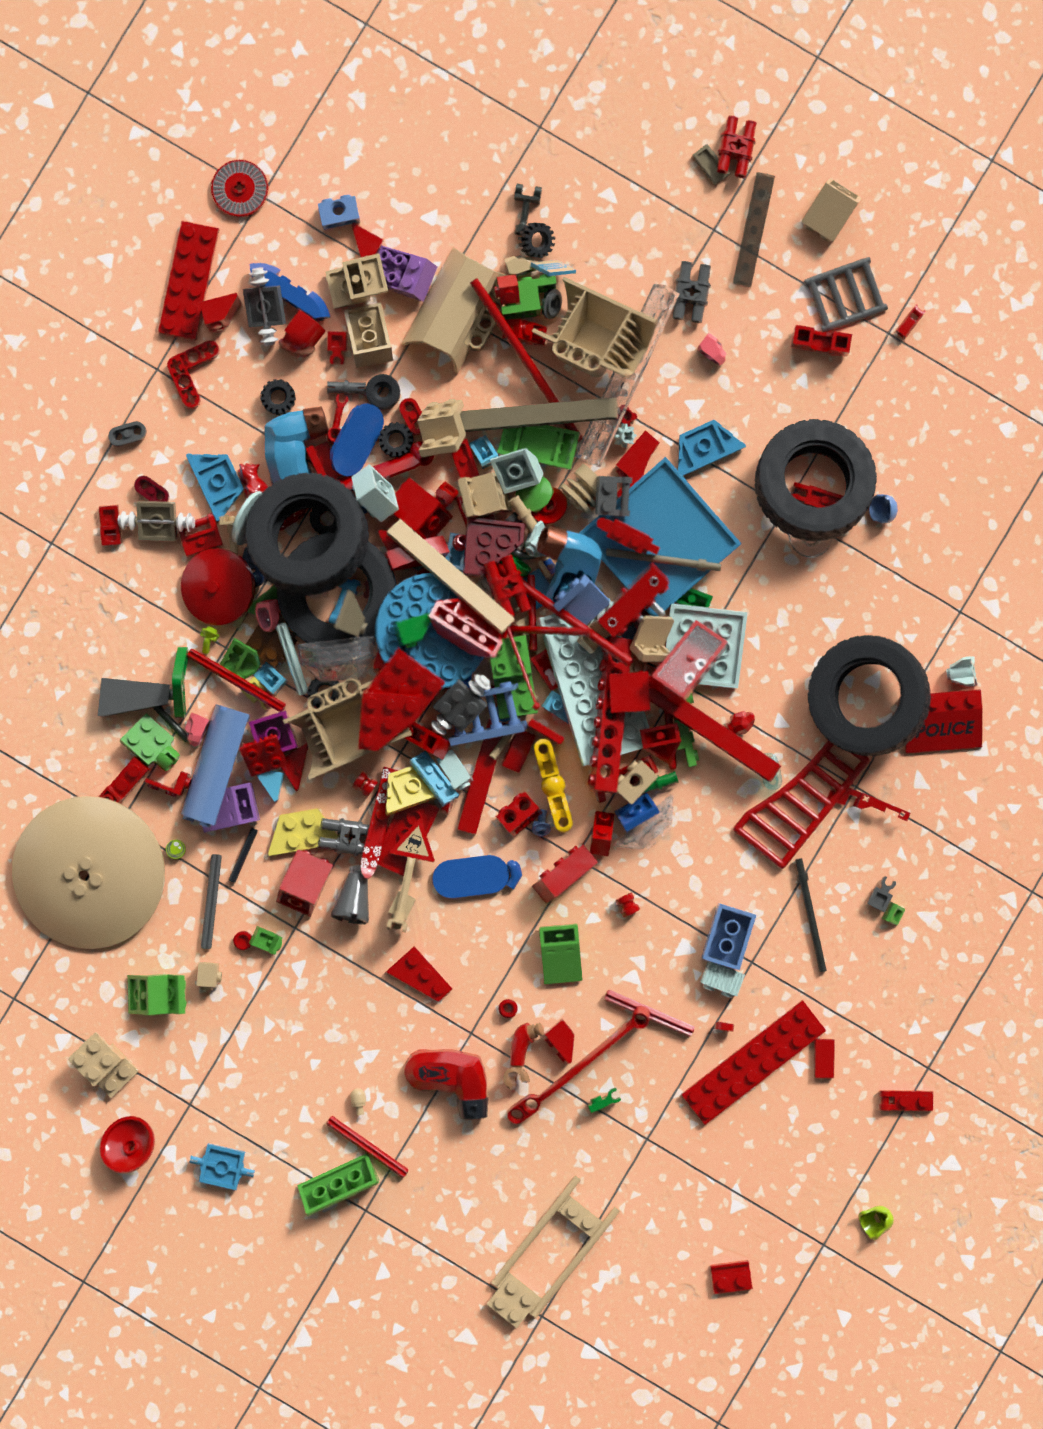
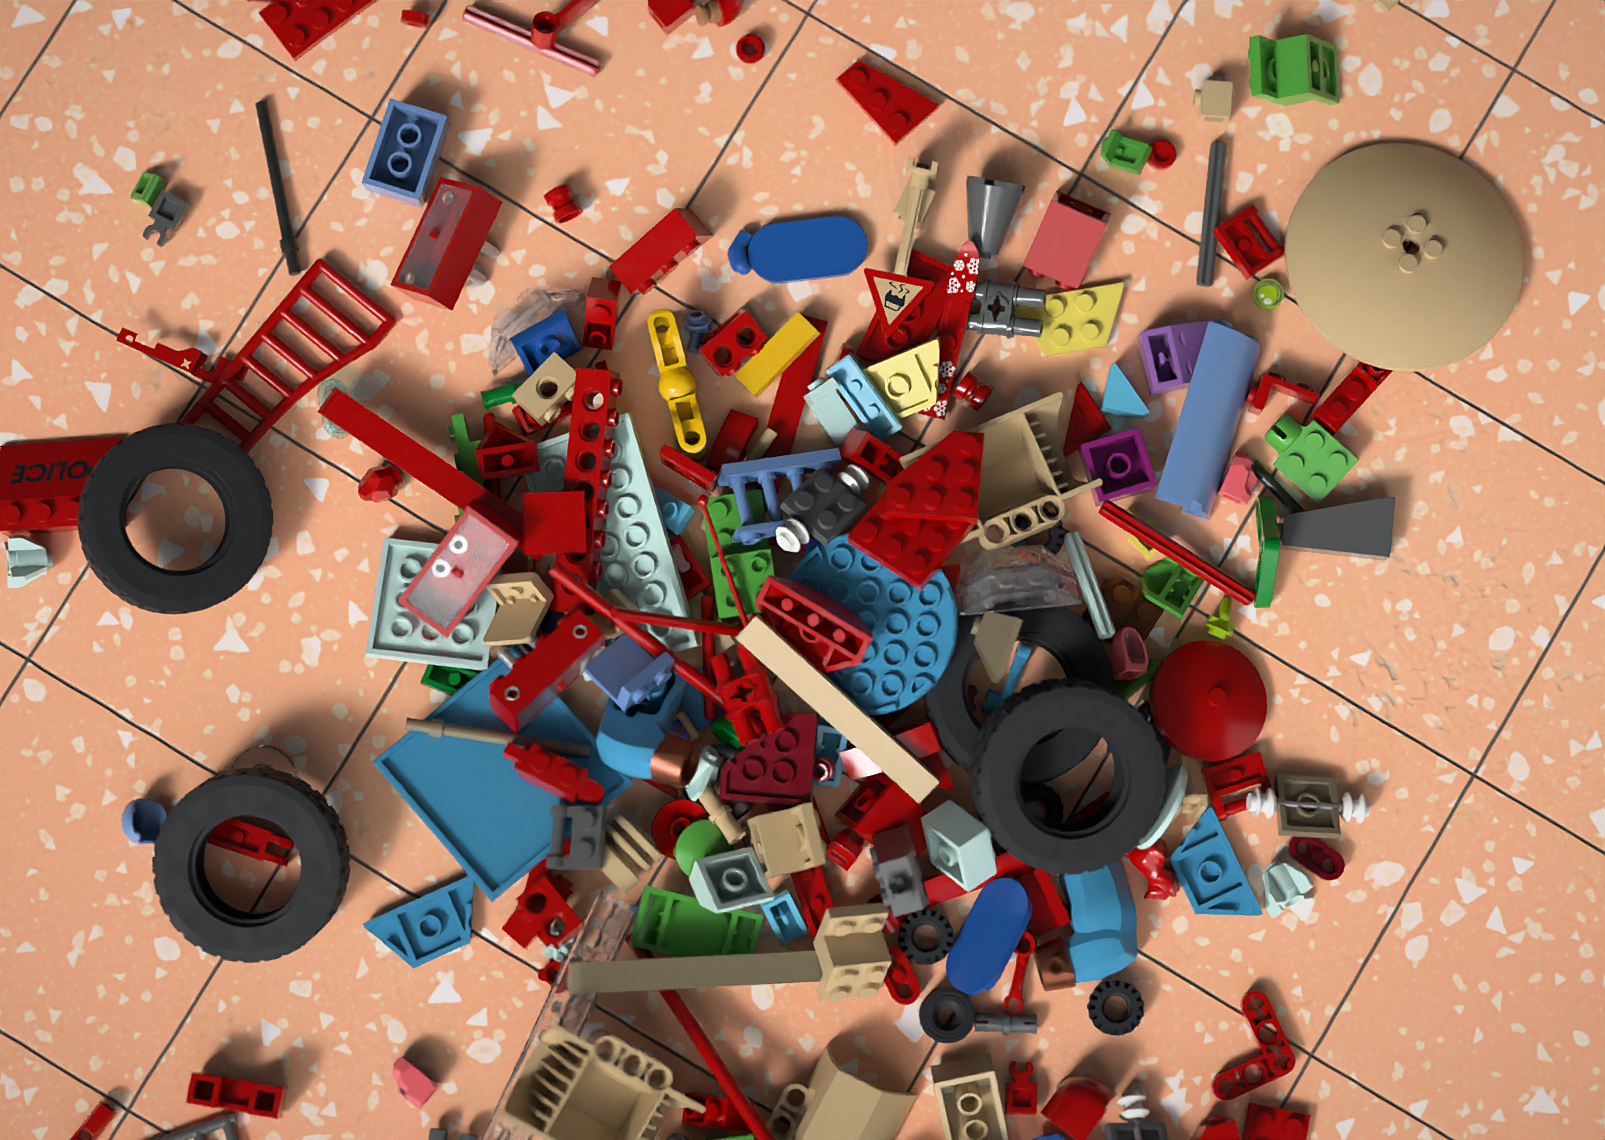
camera: 175 degrees right, 5 degrees down
red slope [99,504,121,546] -> none
dark grey plate [108,421,147,447] -> none
black bar [229,827,258,883] -> none
red hinge [239,734,288,777] -> none
medium azure slope [254,662,288,695] -> none
green slope [393,613,430,648] -> none
bright green slope [539,923,583,984] -> none
light aqua brick [700,961,745,998] -> none
none -> piece [390,177,503,311]
none -> red brick [516,875,586,950]
none -> yellow tile [735,311,820,398]
none -> dark grey hinge [869,825,929,917]
none -> red plate [1212,204,1285,280]
none -> light aqua brick [1262,861,1314,918]

